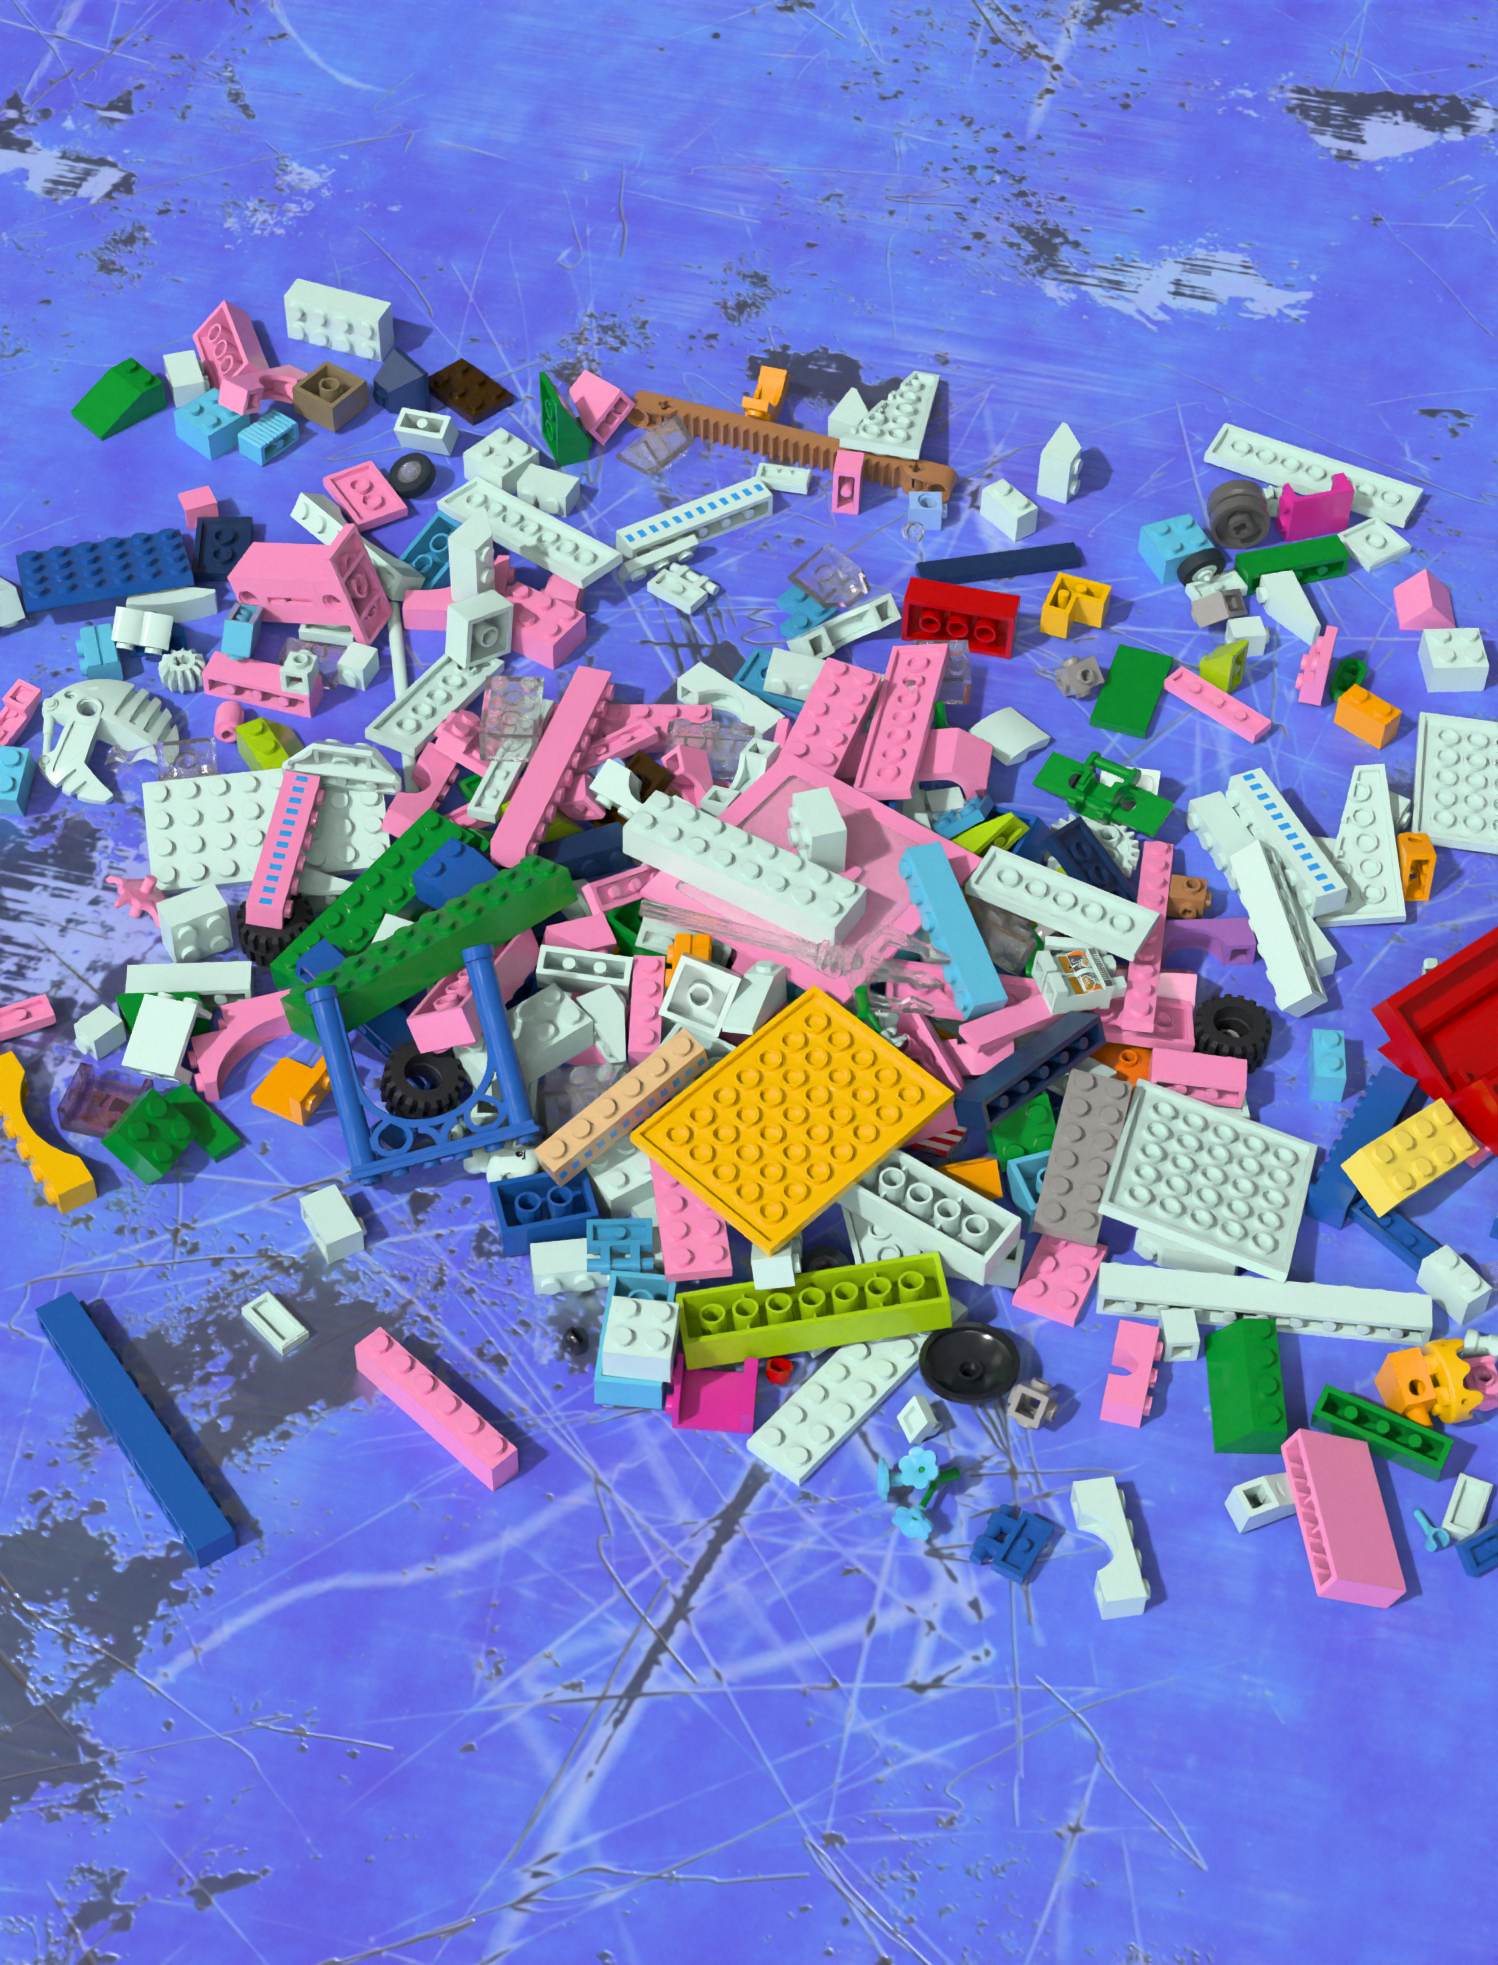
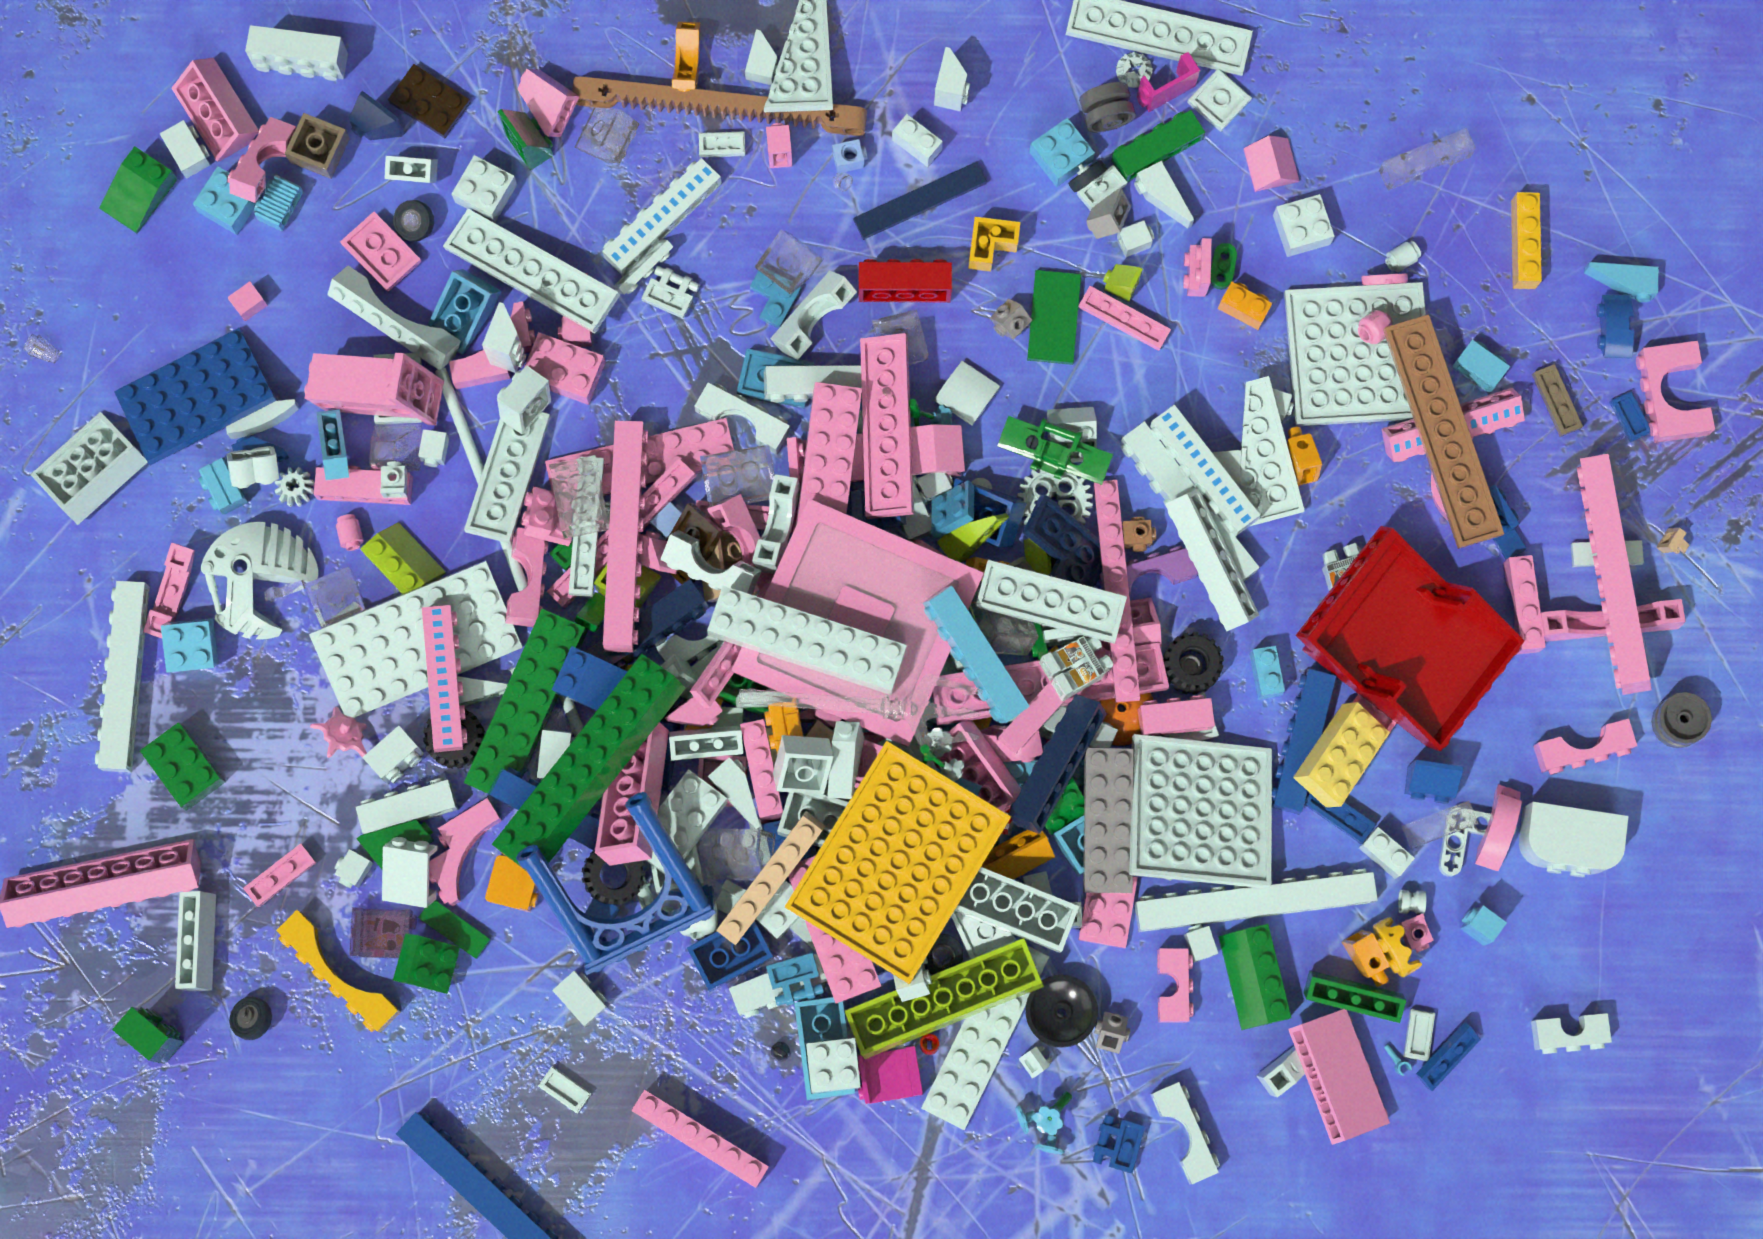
camera: 15 degrees left, 30 degrees up
dark blue plate [192,517,253,581] -> none
light aqua wedge [282,739,402,795] -> none
light aqua brick [517,463,580,518] -> none
light aqua brick [787,787,847,874] -> none

